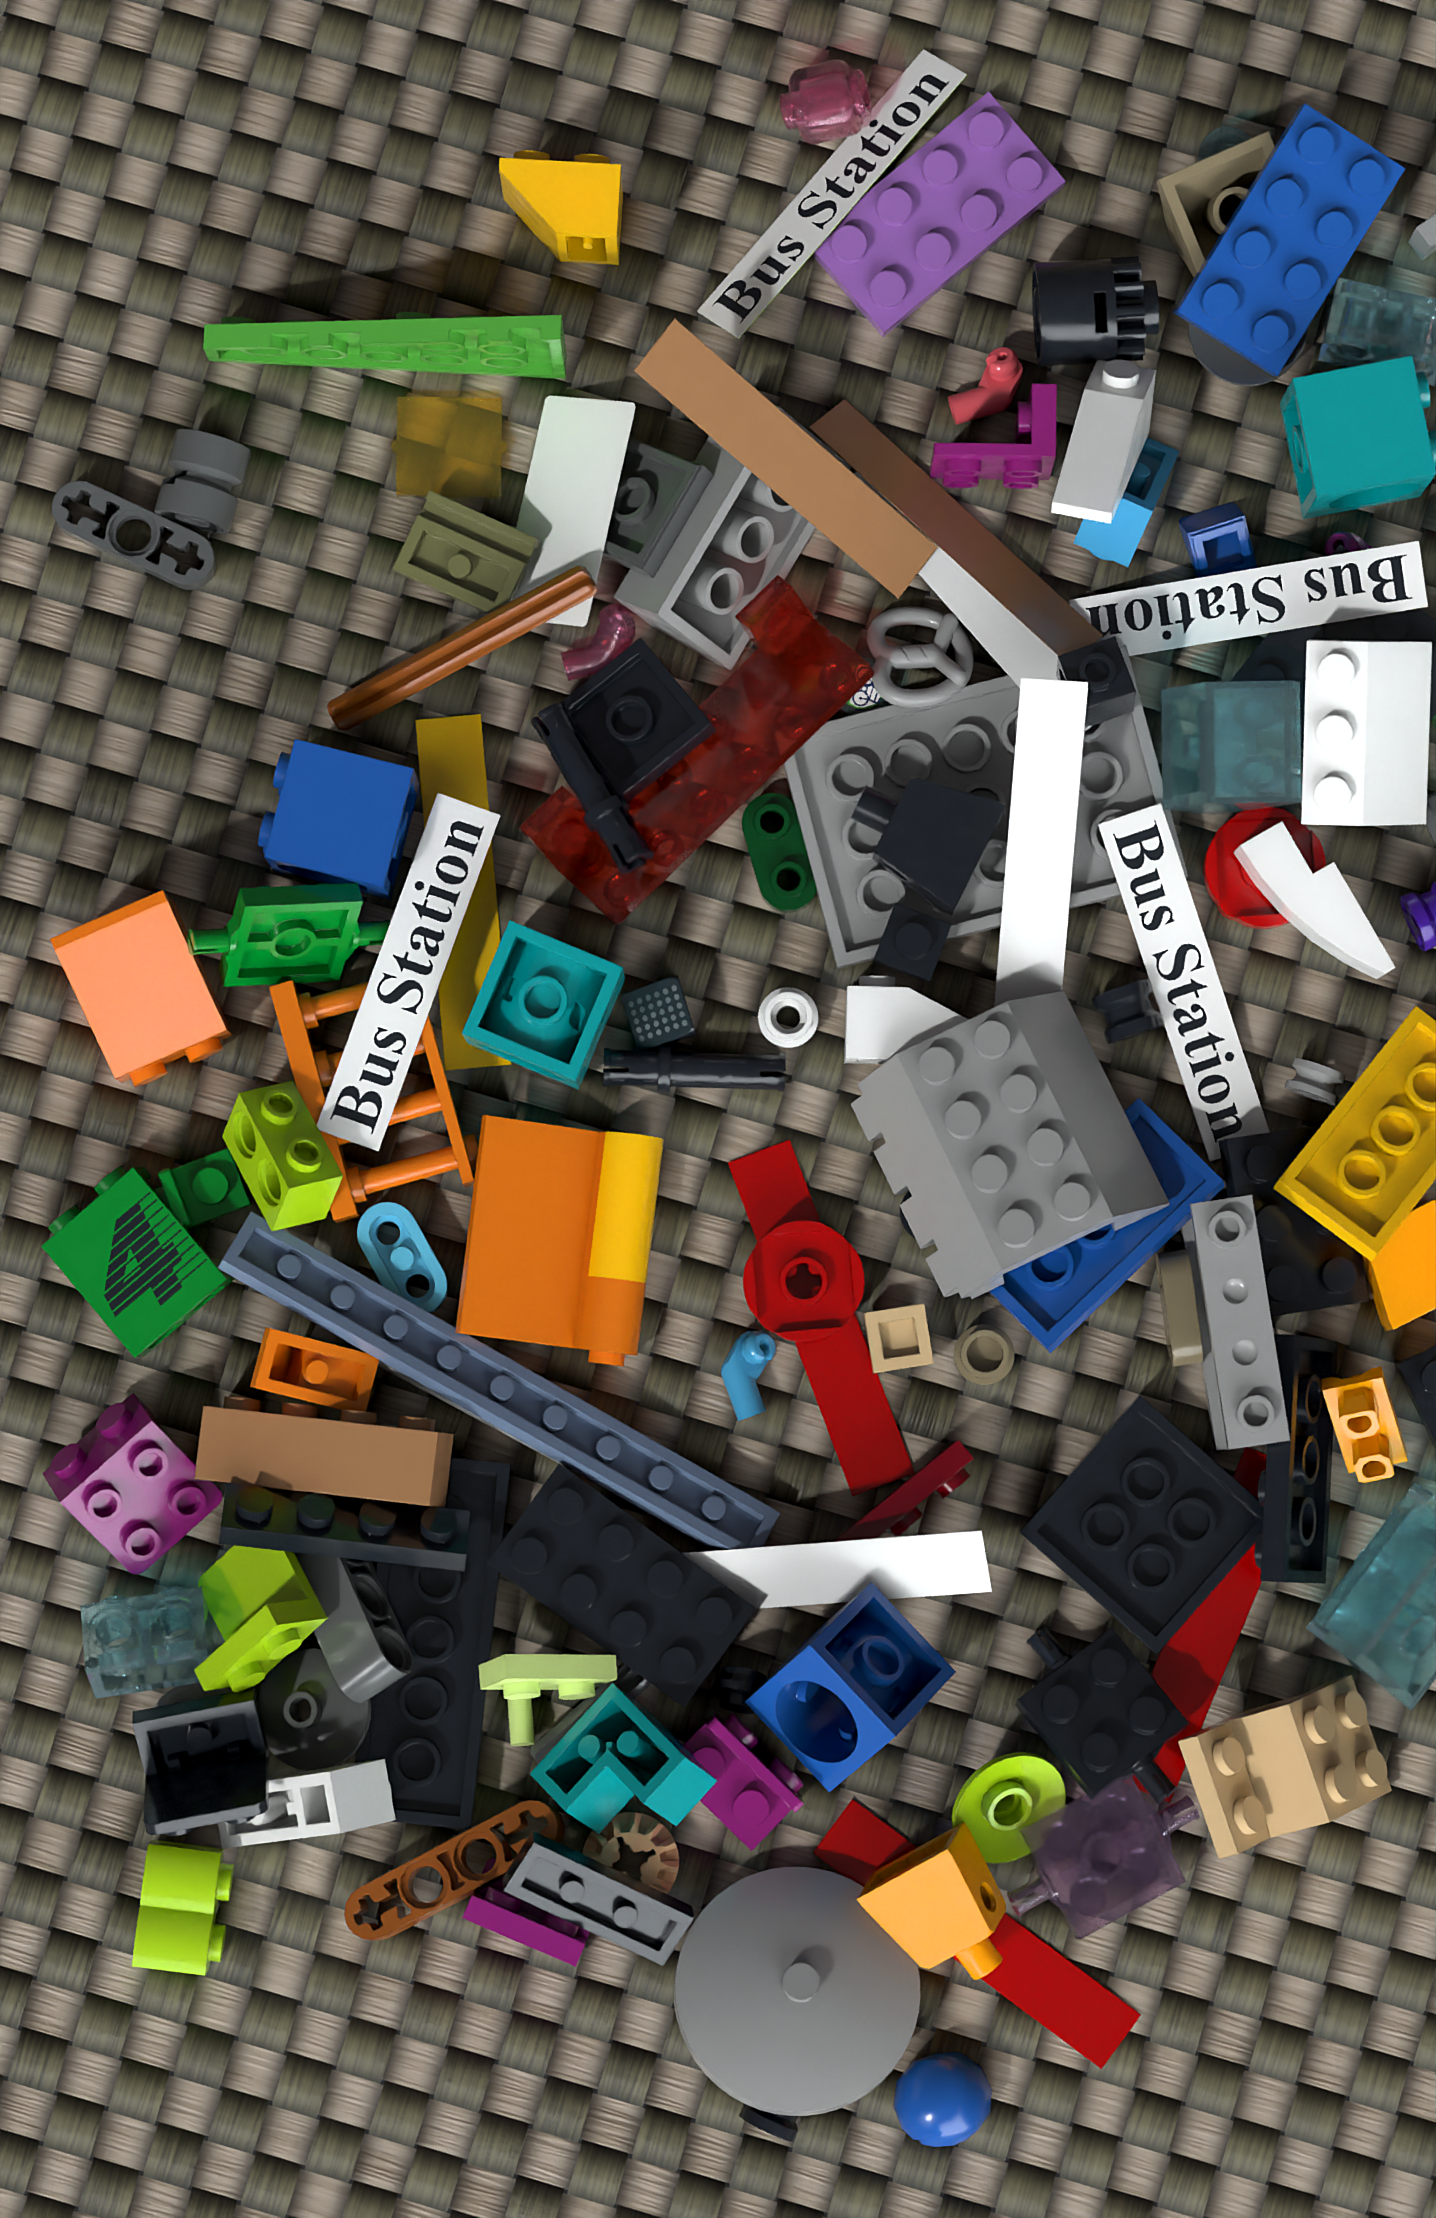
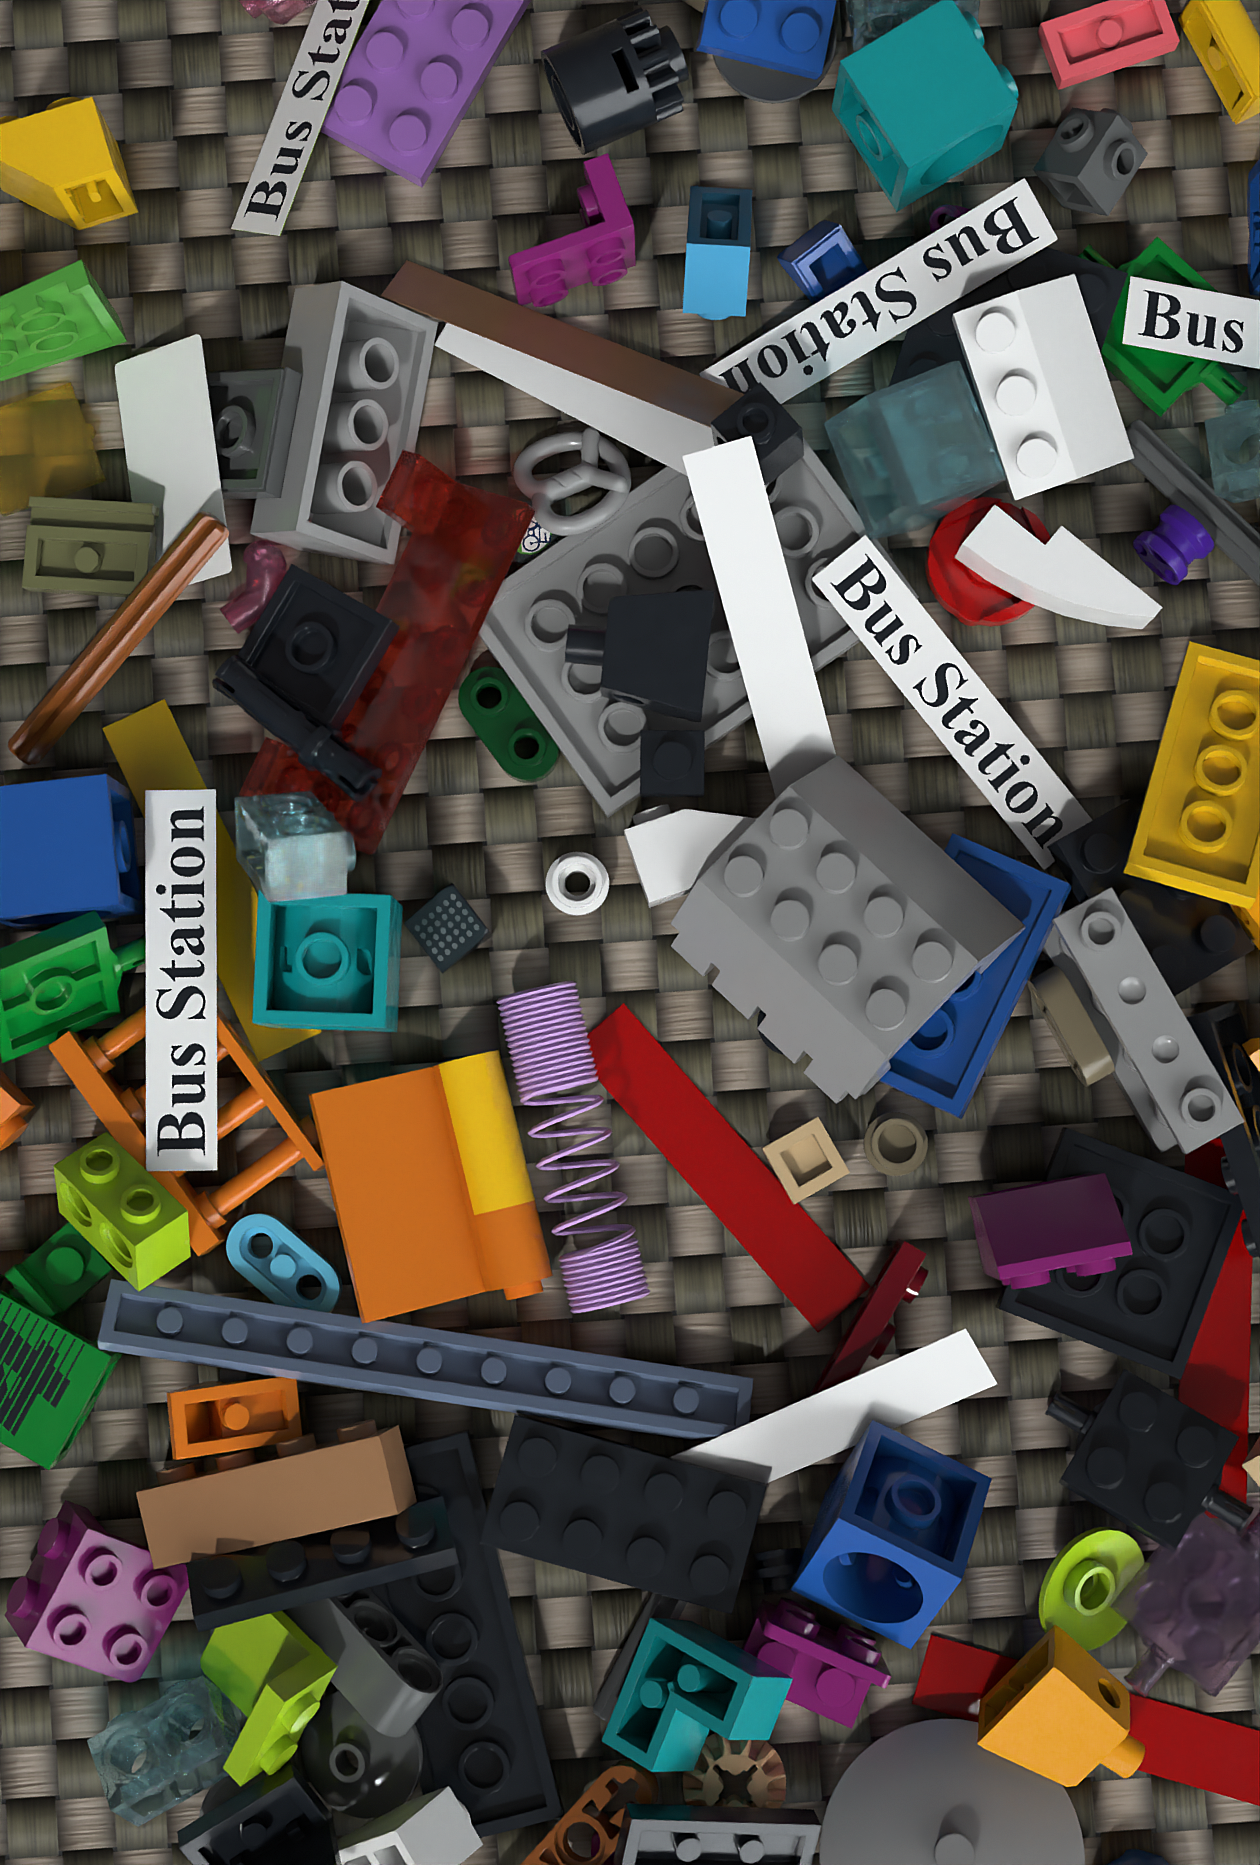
camera: 15 degrees left, 0 degrees up
yellowish green plate [479,1654,617,1746] -> none
black pin [603,1045,786,1093] -> none
medium nougat sticker [634,318,938,599] -> none
dark azure arm [721,1331,776,1421] -> none
red plate [743,1220,865,1343] -> none
coral arm [948,347,1023,425] -> none
white slope [1051,360,1156,524] -> none
black wheel [1092,979,1164,1044] -> none
light grey bush [1284,1058,1346,1105] -> none
none -> clear light blue brick [235,791,356,902]
none -> lavender piece [497,981,650,1313]
none -> magenta slope [968,1172,1133,1289]

